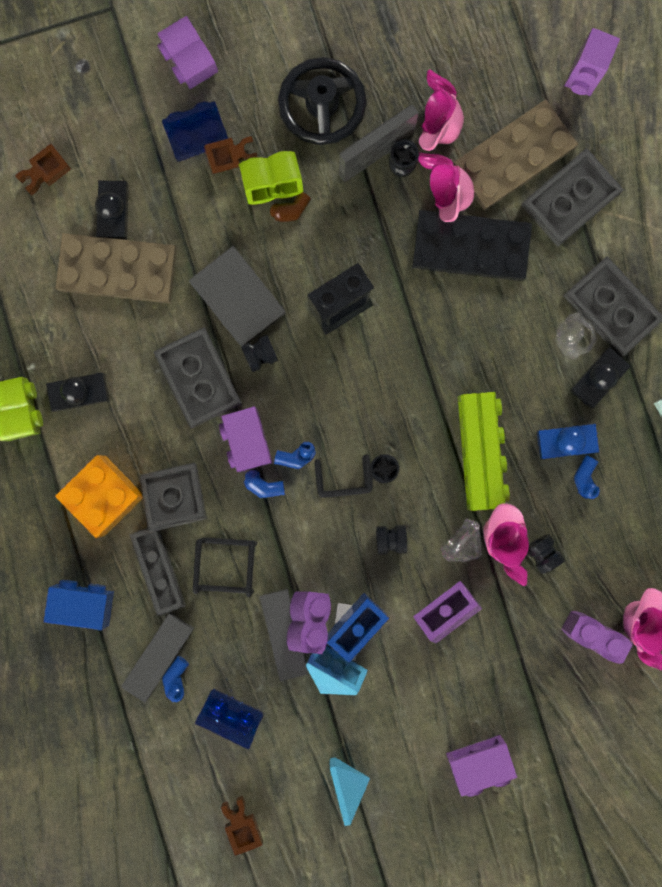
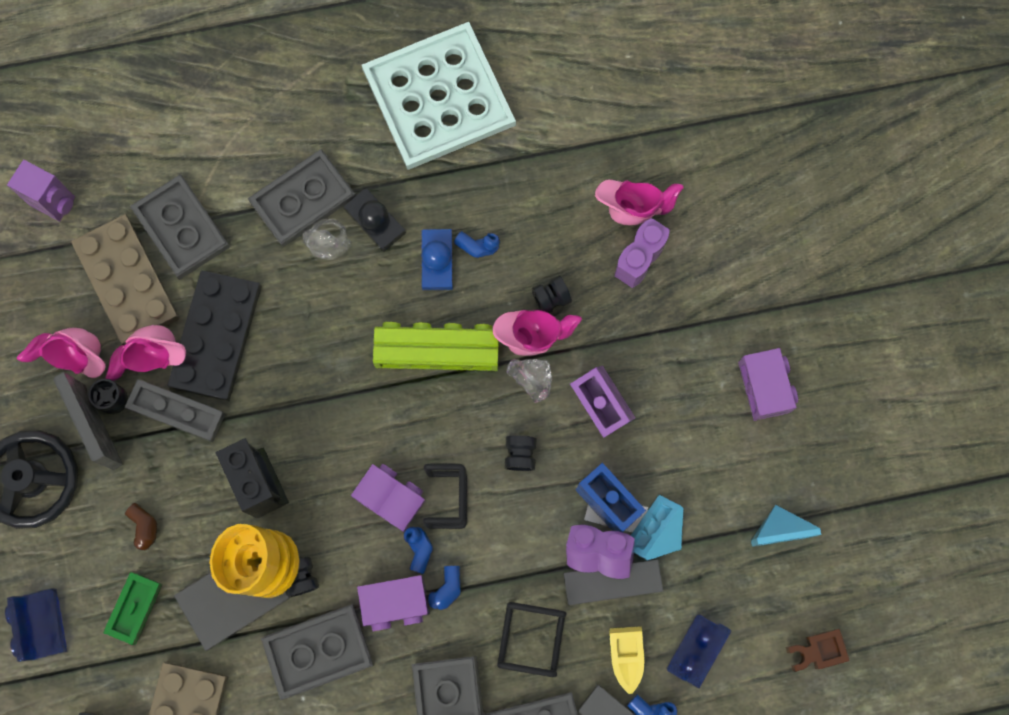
camera: 85 degrees left, 10 degrees down
reddish brown plate [203,136,258,175] -> none
lime brick [239,151,304,205] -> none
black wheel [371,454,400,483] -> none
none -> green plate [103,572,163,645]
none -> dark grey plate [125,379,225,442]
none -> yellow wheel [209,524,300,598]
none -> medium lavender brick [351,464,426,532]
none -> light yellow plate [609,627,645,694]

